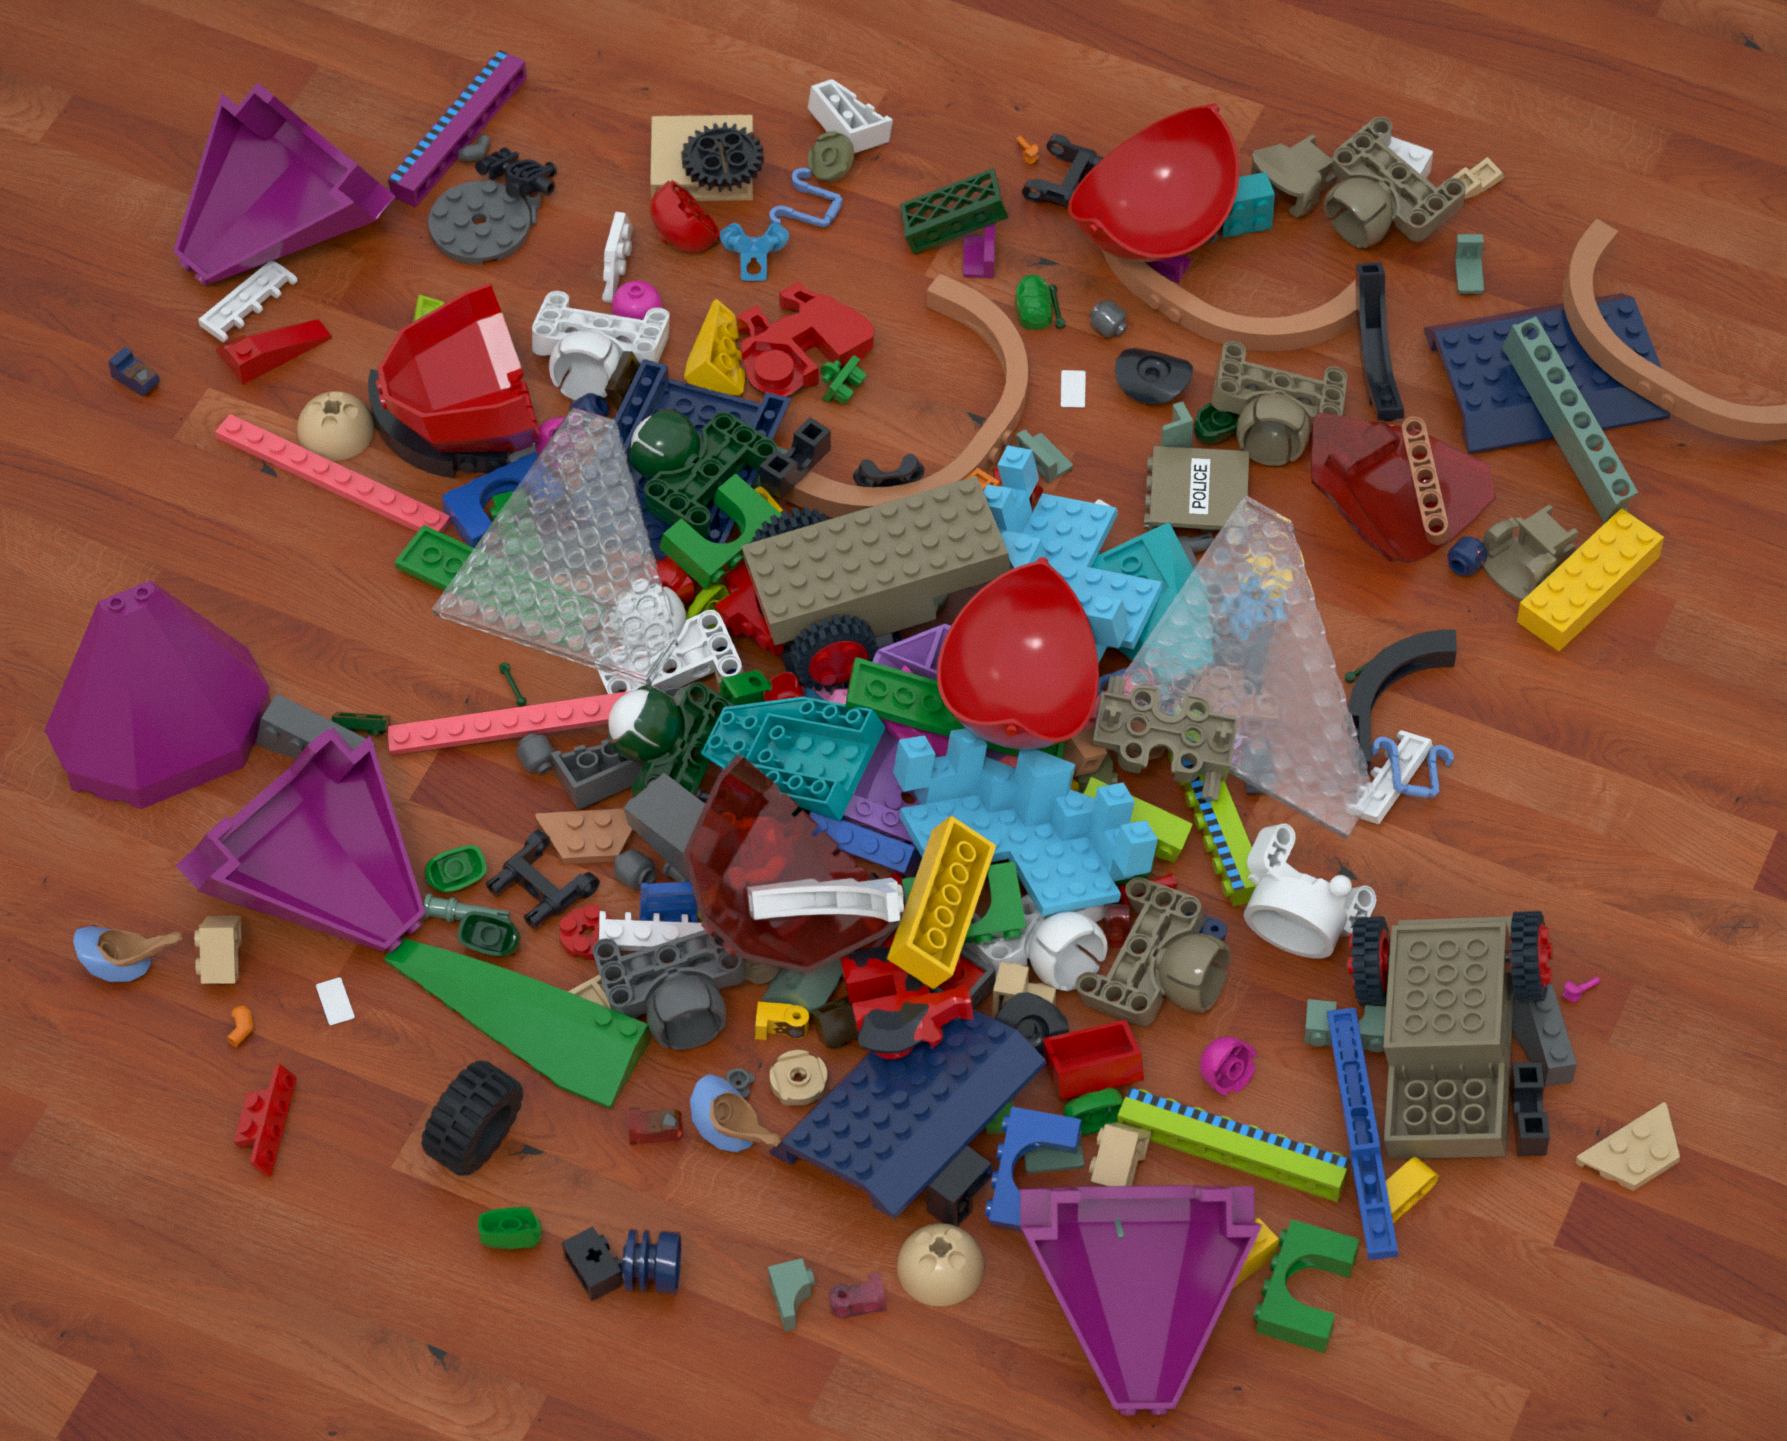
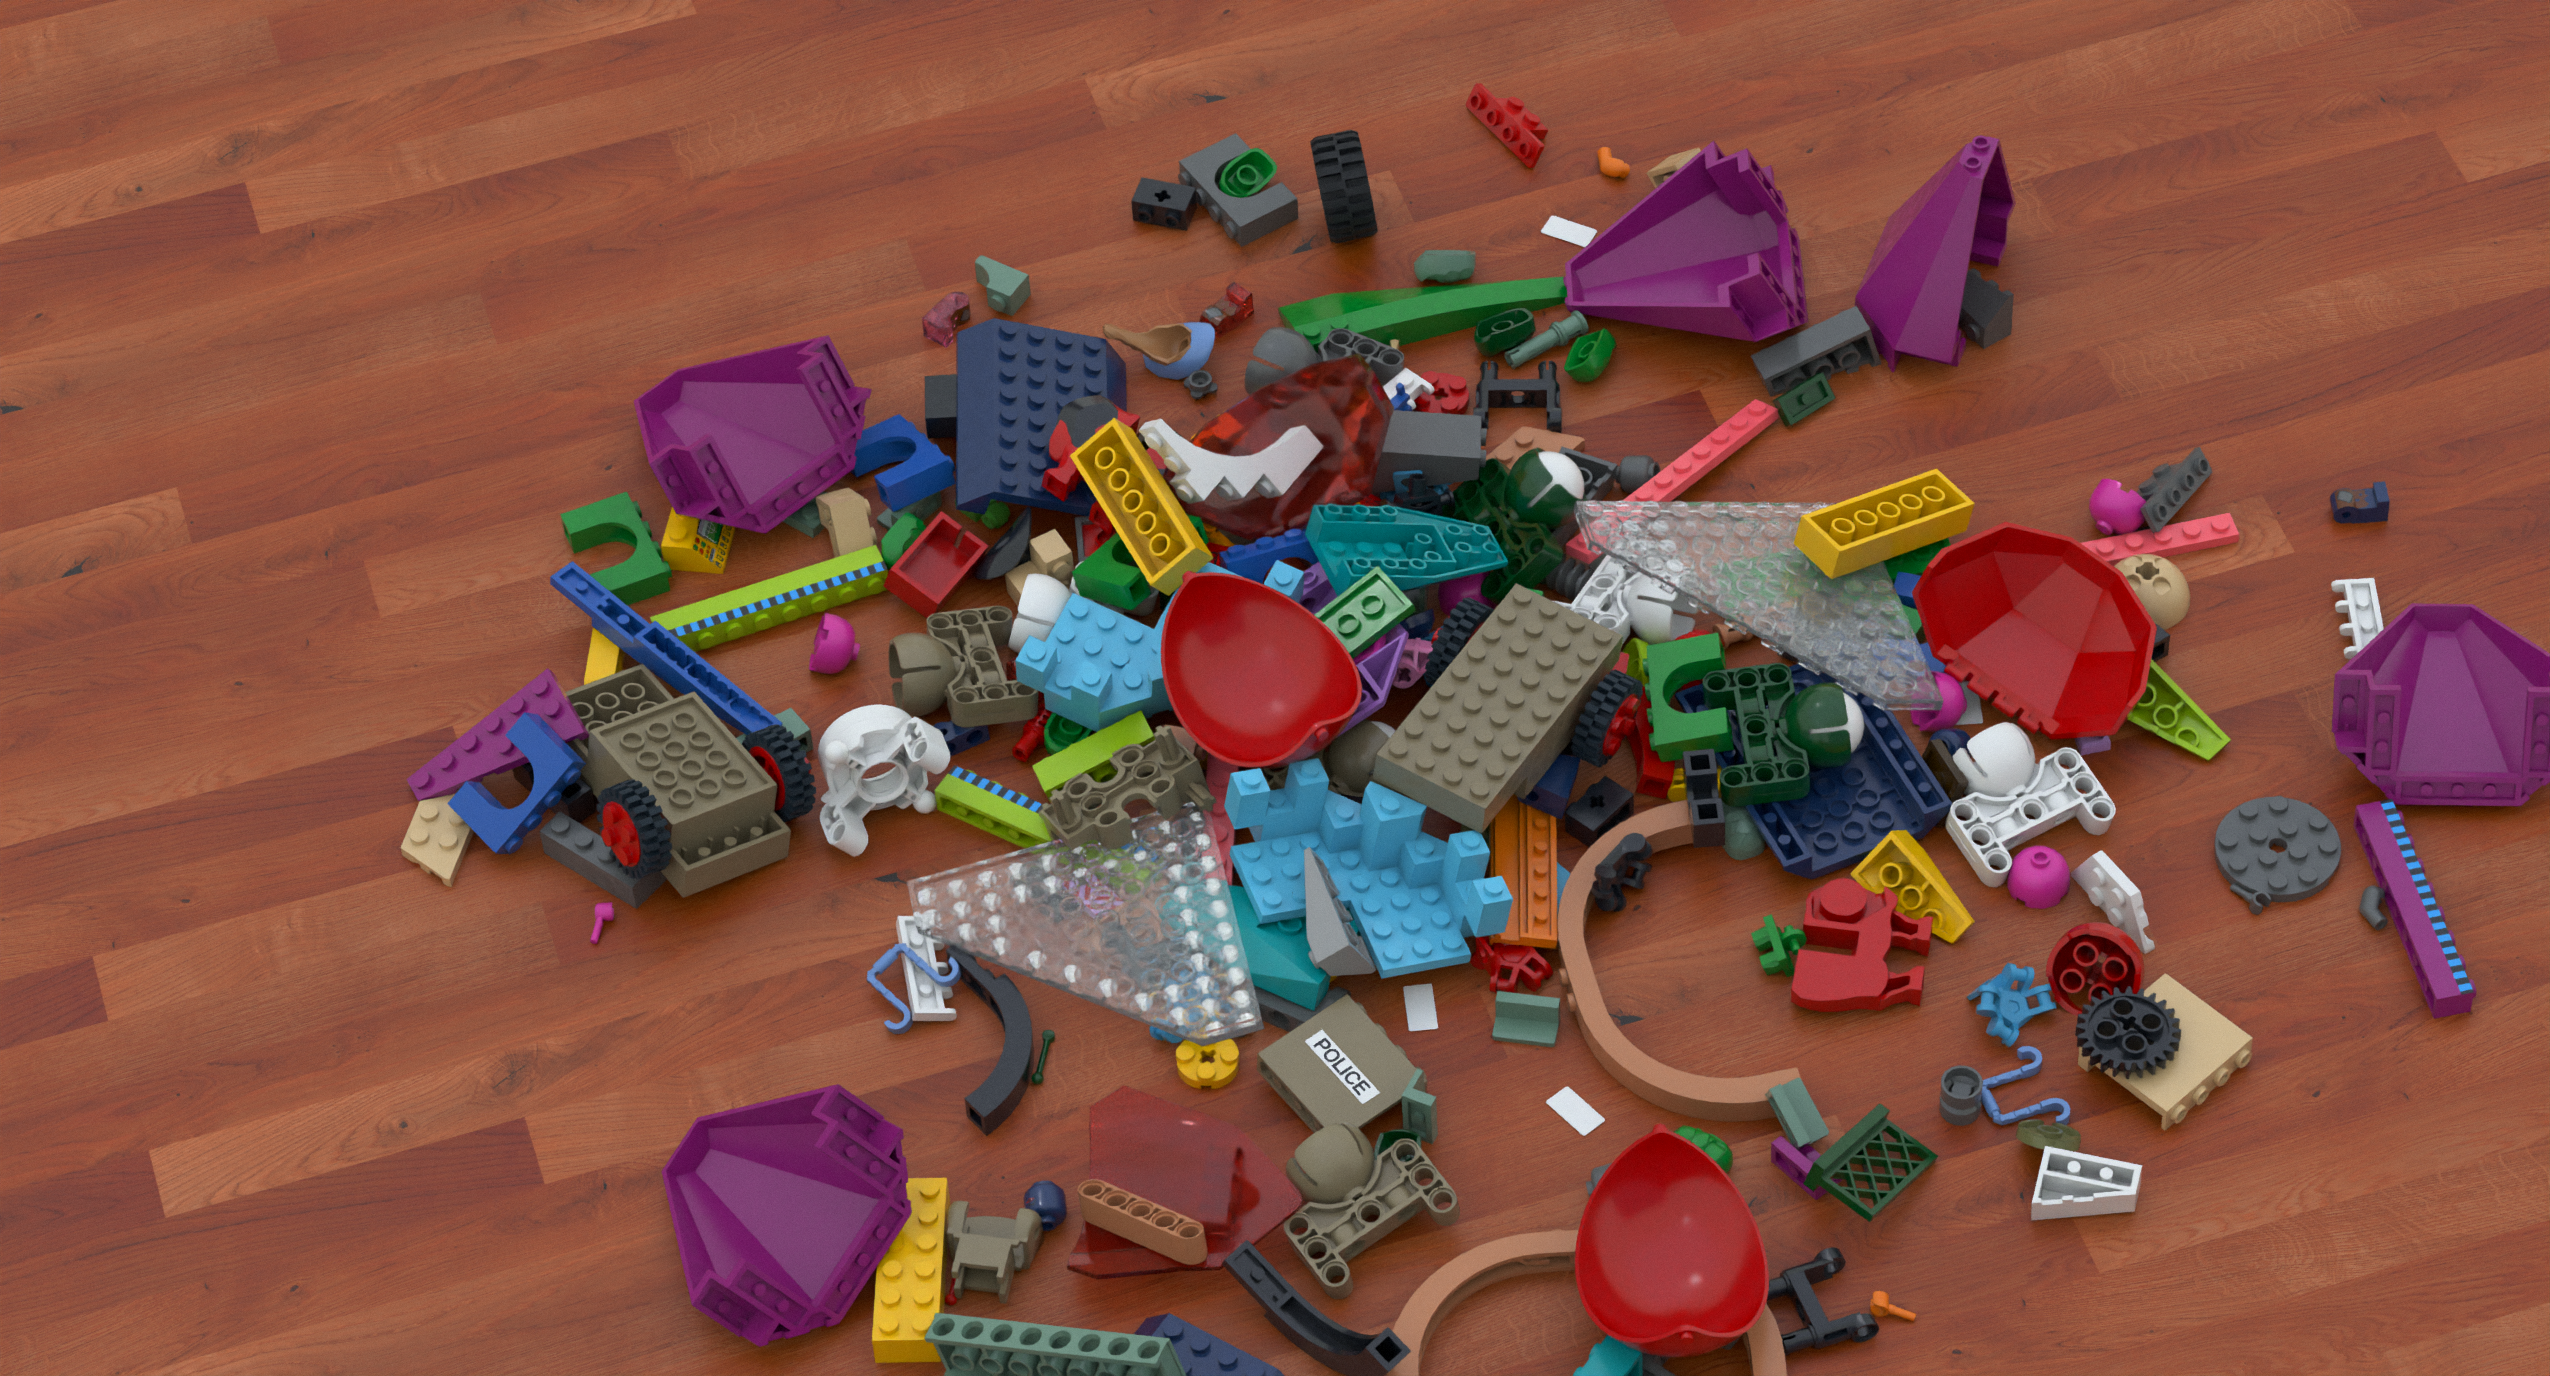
camera: 140 degrees right, 5 degrees down
hat [73,926,182,982] -> none
red wedge [216,319,332,385] -> none
black piece [475,147,557,198] -> none
dark blue wheel [622,1229,682,1294] -> none
tan plate [770,1050,828,1106] -> none
tan piece [897,1223,985,1306] -> none
black hat [1115,348,1193,404] -> none
none -> magenta wing [406,668,589,802]
none -> blue arch [447,712,586,855]
none -> magenta piece [662,1084,912,1347]
none -> dark grey arch [1178,133,1299,247]
none -> light grey wedge [1304,847,1376,976]
none -> sand green piece [1414,250,1476,283]
none -> sand green panel [1765,1078,1829,1150]
none -> yellow brick [1793,469,1975,579]
none -> dark grey wheel [1939,1065,1983,1126]
none -> dark pink cylinder [2089,479,2146,535]
none -> dark grey bracket [2136,447,2212,533]

